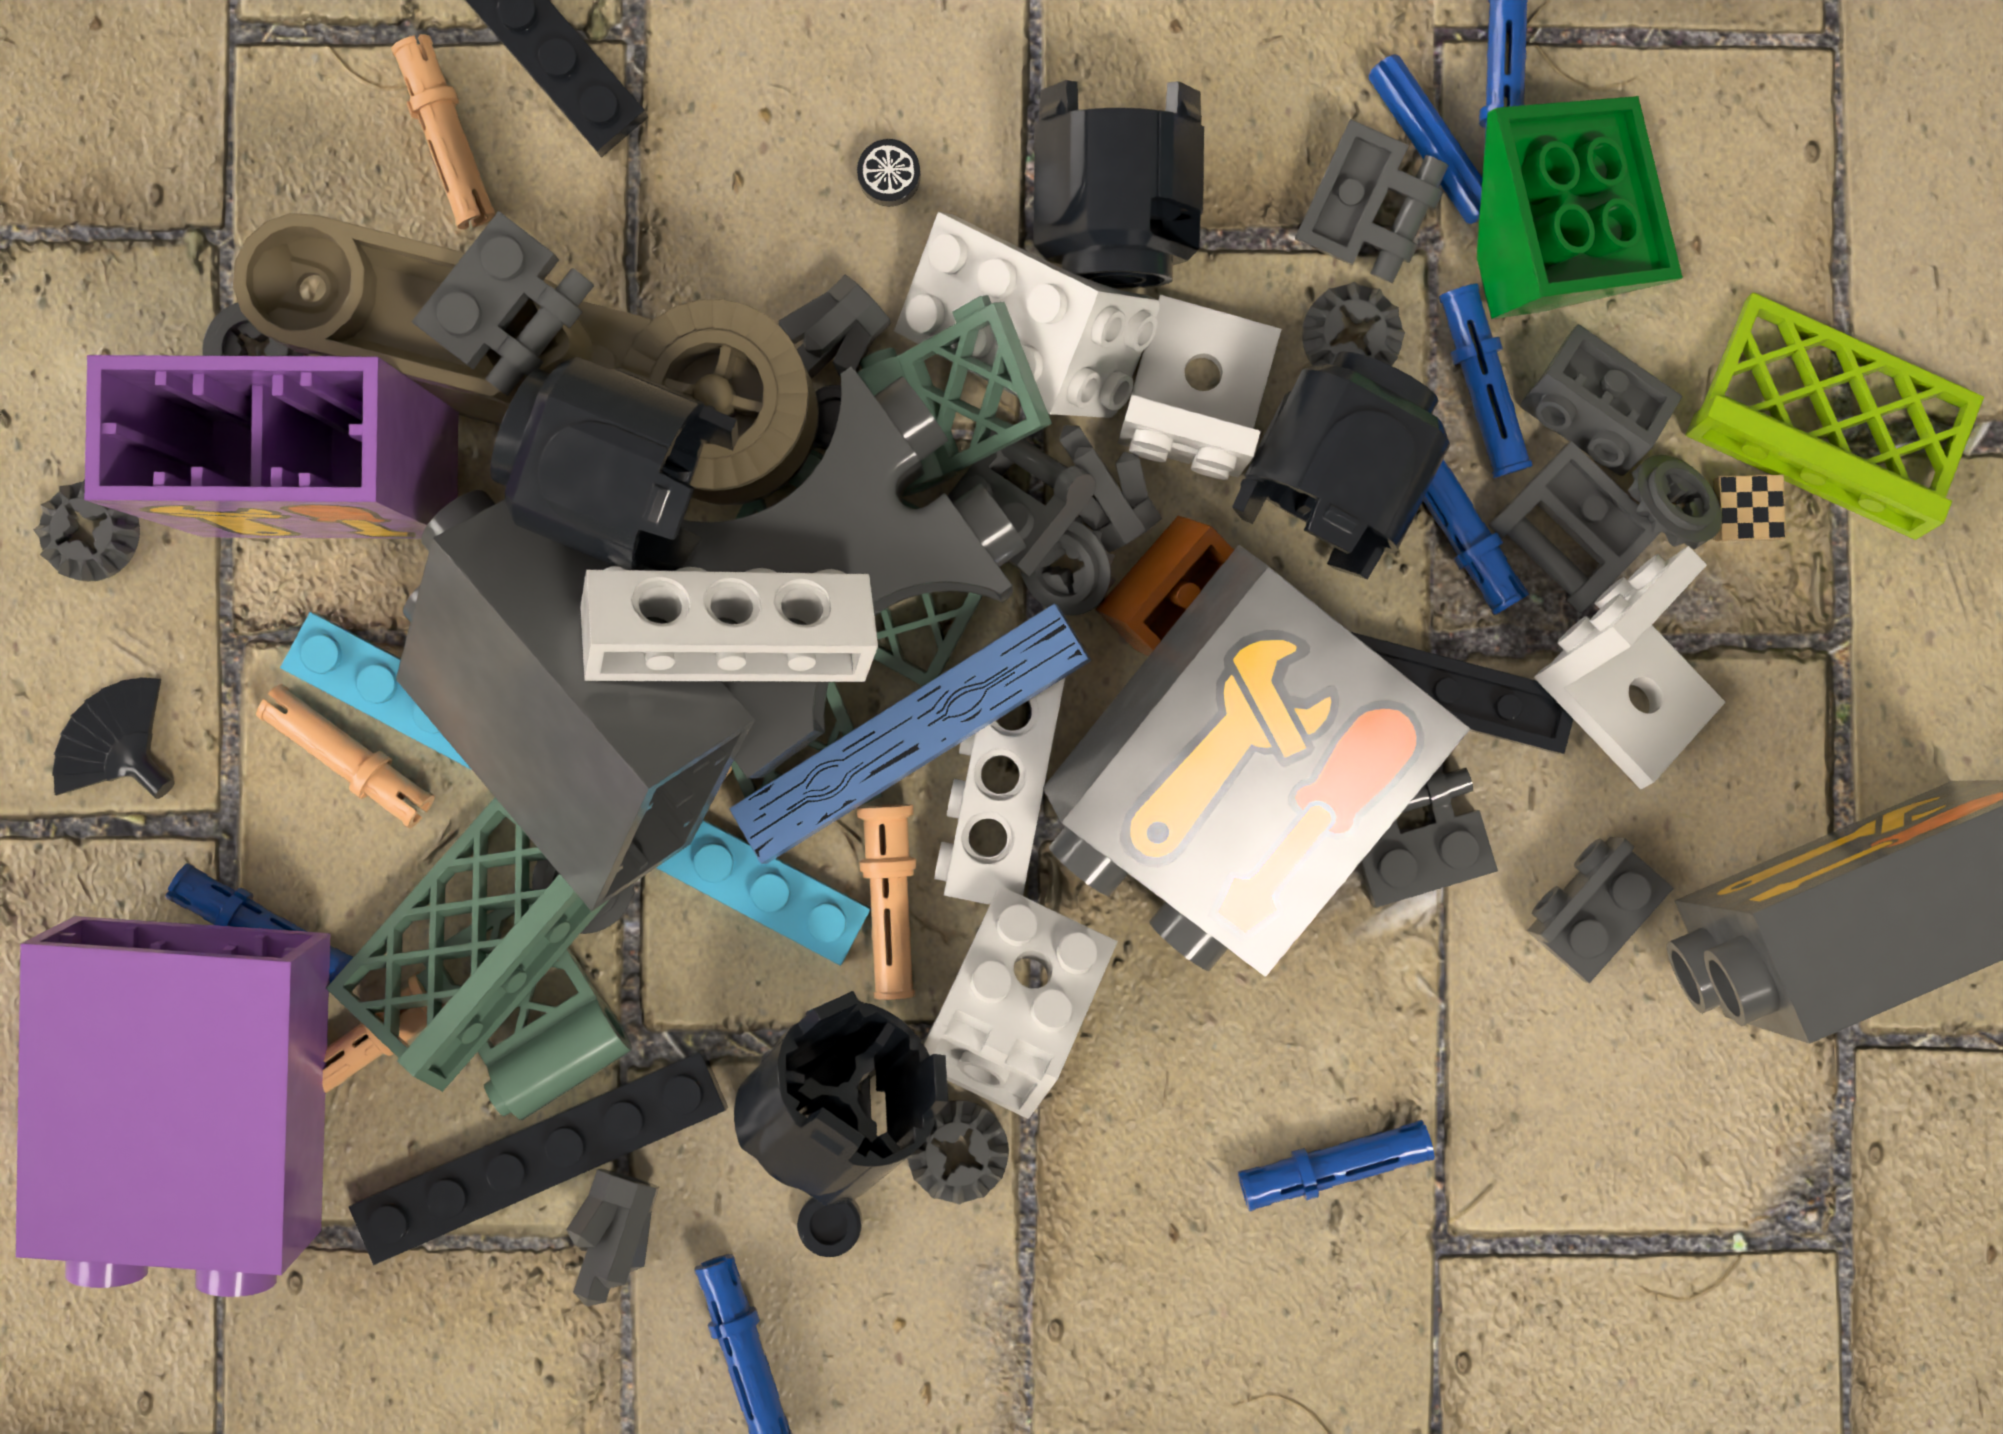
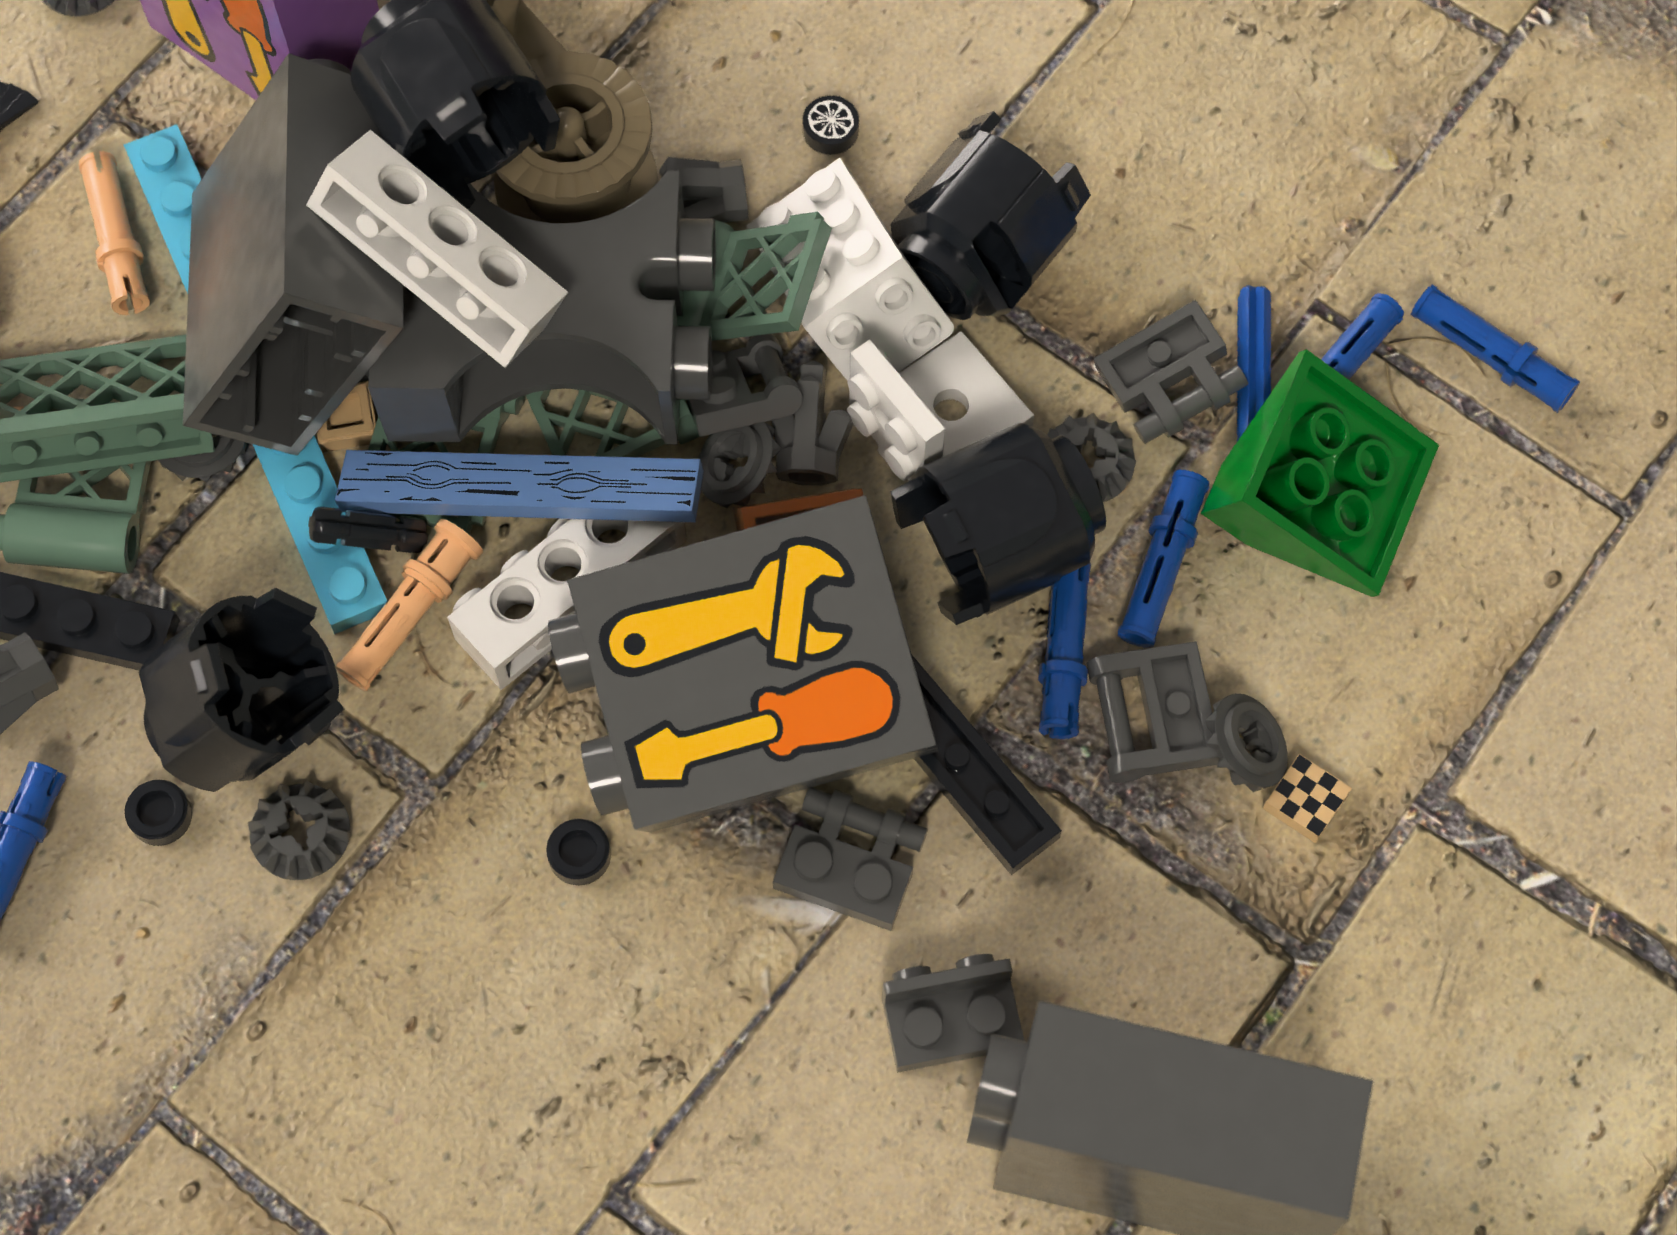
camera: 30 degrees right, 20 degrees down
white bracket [923,885,1118,1119] -> none
blue pin [1238,1120,1435,1212] -> none
dark grey bracket [1520,324,1682,476] -> none
white bracket [1534,546,1725,789] -> none
lime fence [1685,292,1984,540] -> none
none -> black axle [308,507,428,554]
none -> black tile [546,819,611,886]

